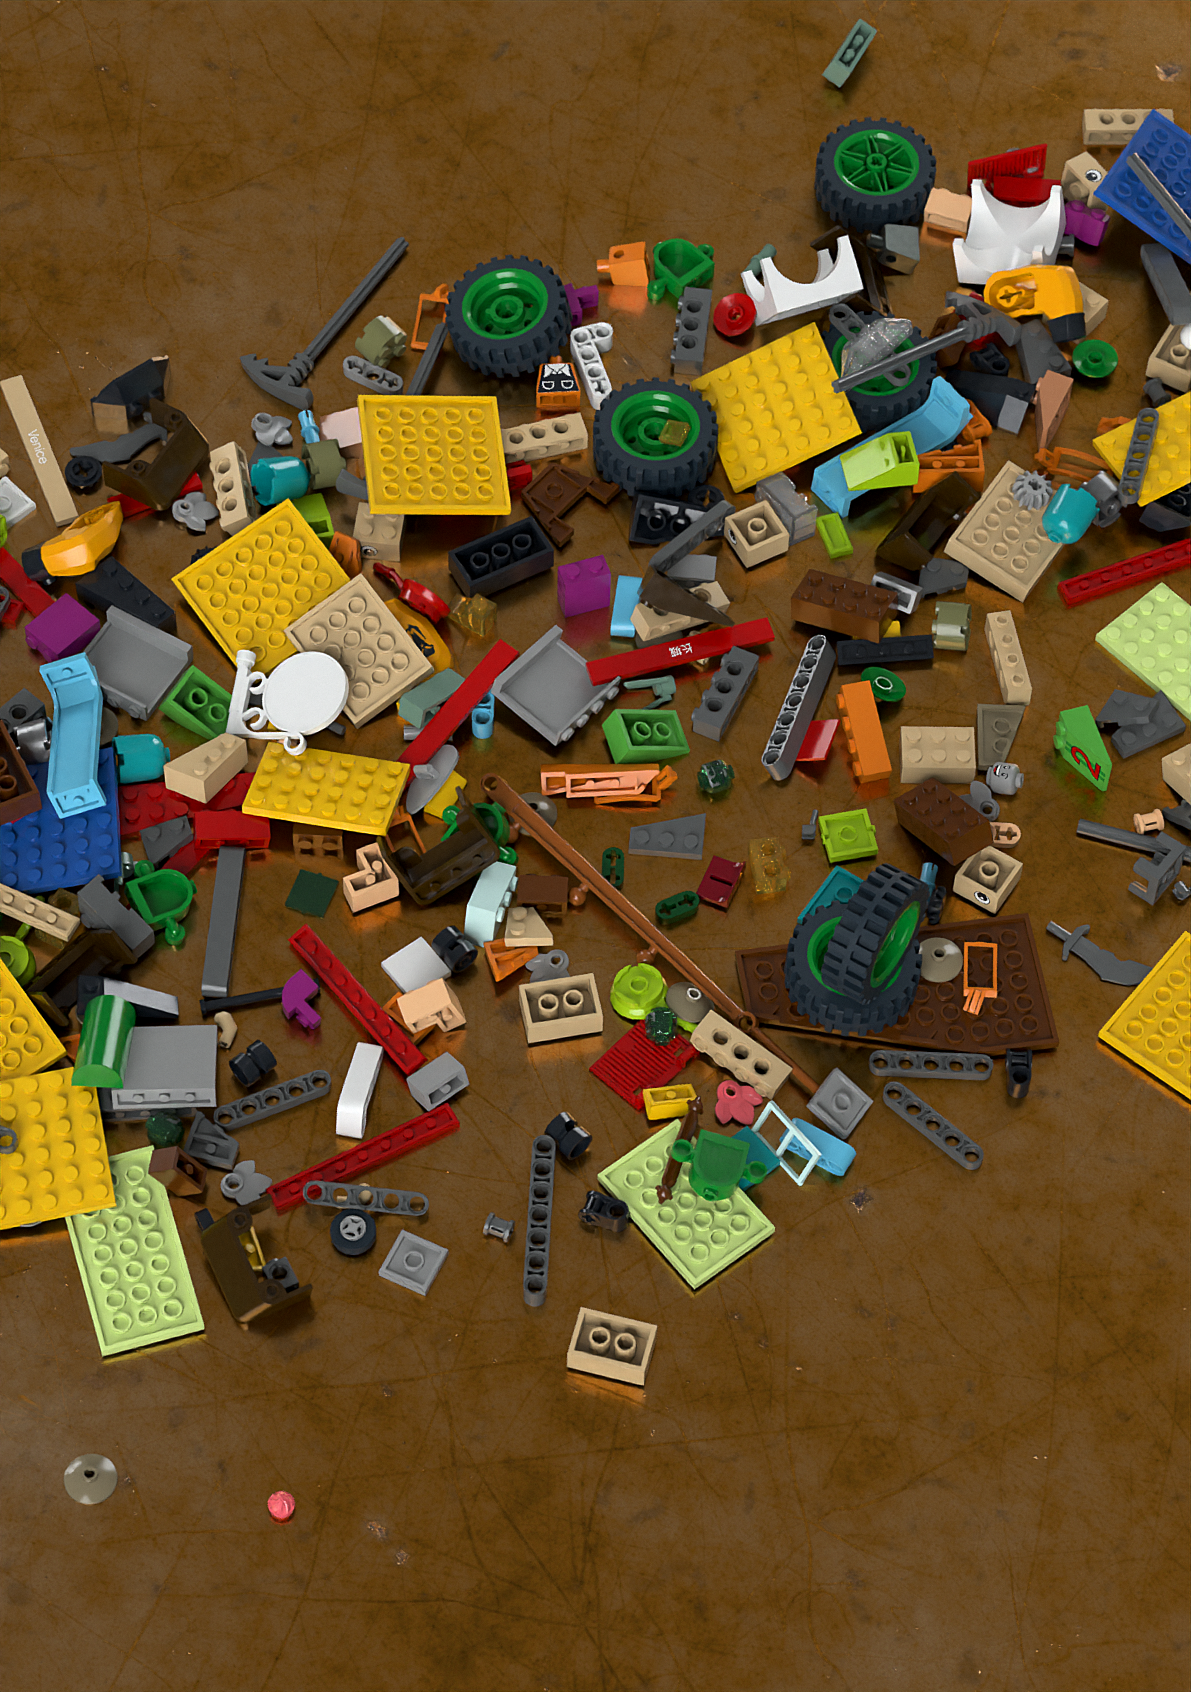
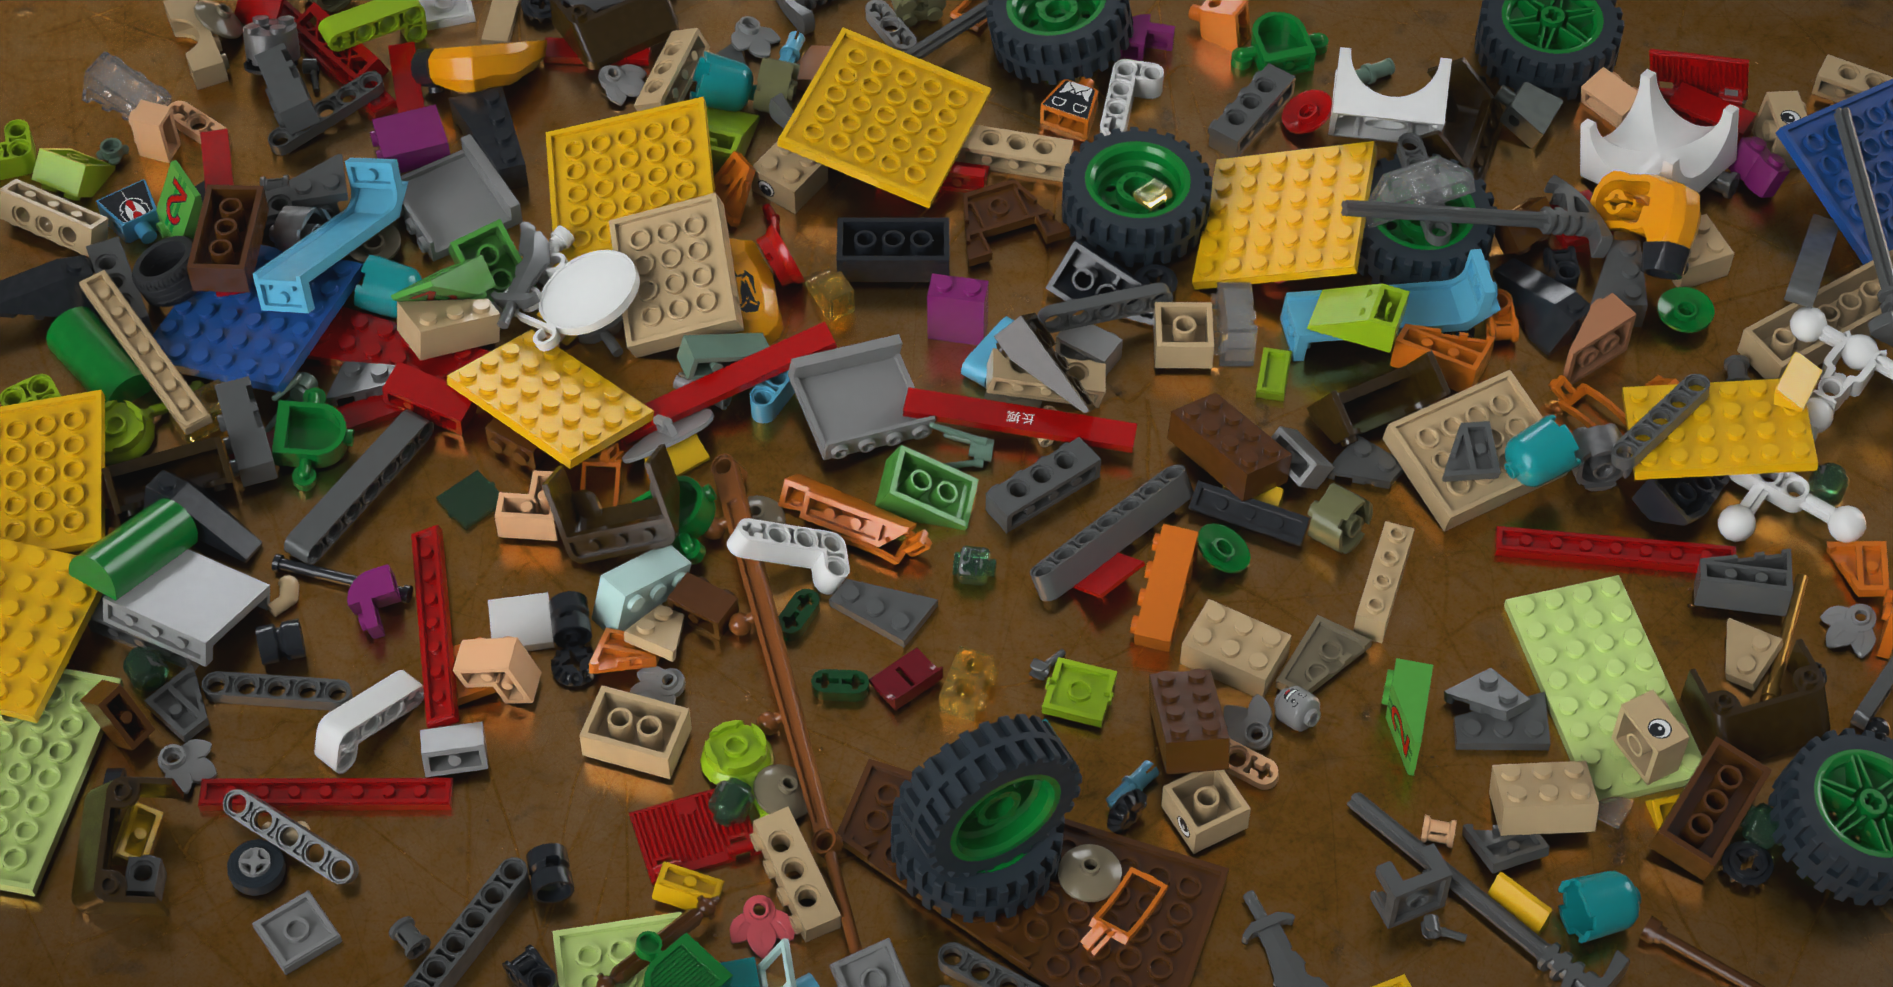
camera: 30 degrees right, 5 degrees down
light grey gear [1012,470,1053,511] -> none
none -> dark grey wing [289,154,348,207]
none -> bright green slope [391,255,496,302]
none -> dark grey sword [491,222,551,329]
none -> black gear [551,642,597,687]
none -> white beam [727,518,850,595]
none -> dark grey wing [1442,421,1501,482]

